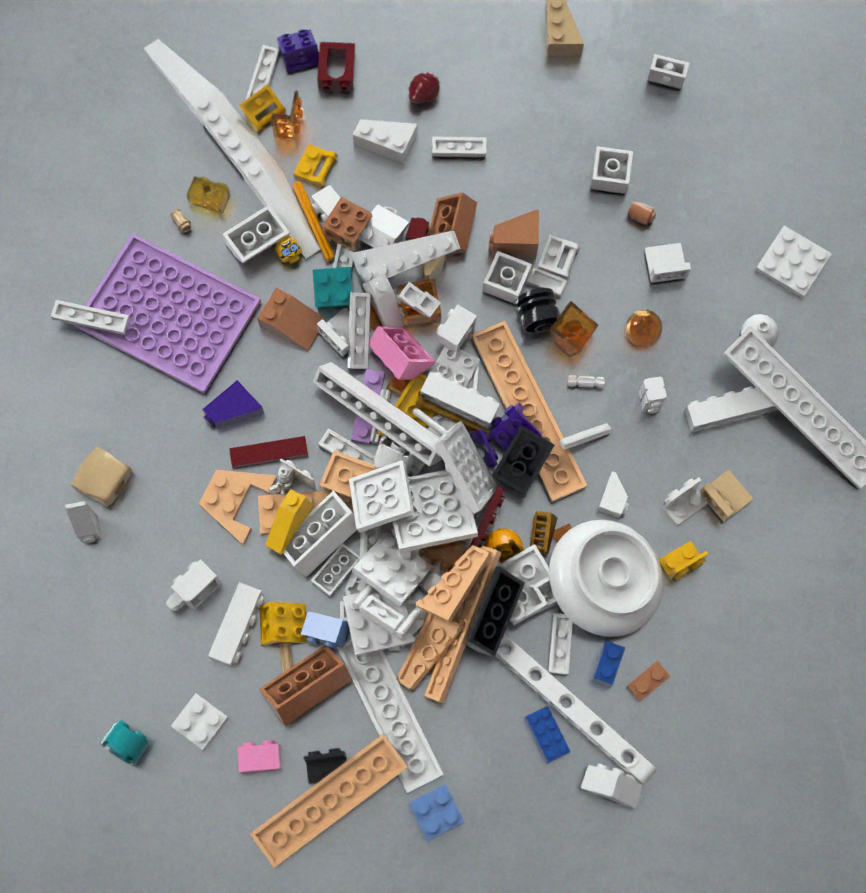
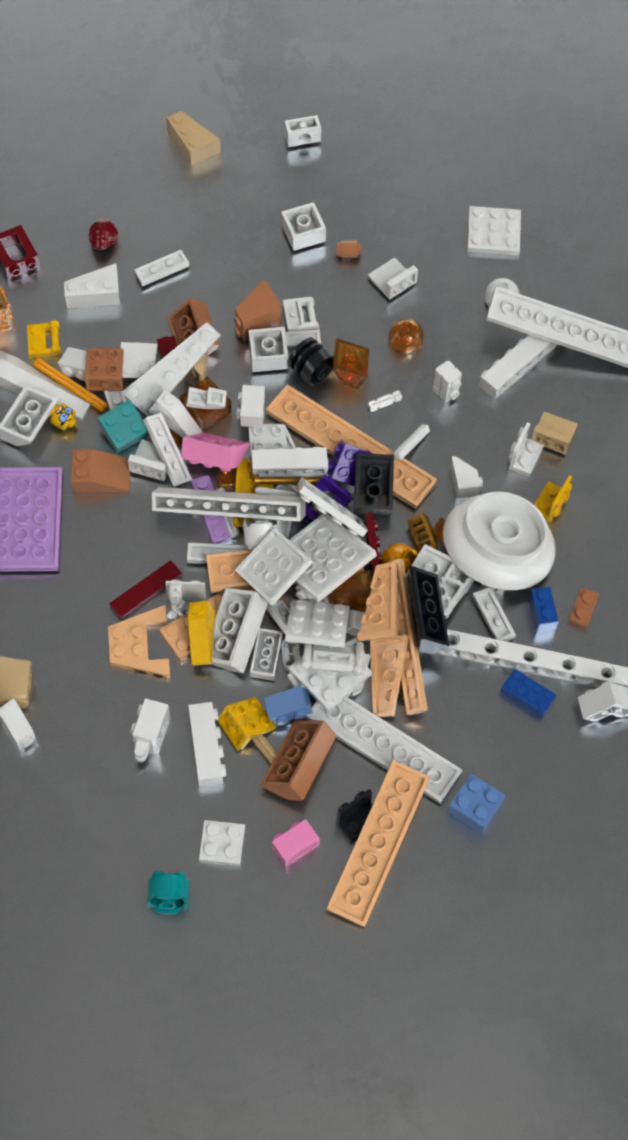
camera: 30 degrees left, 10 degrees down
dark purple slope [202,380,264,428] -> none

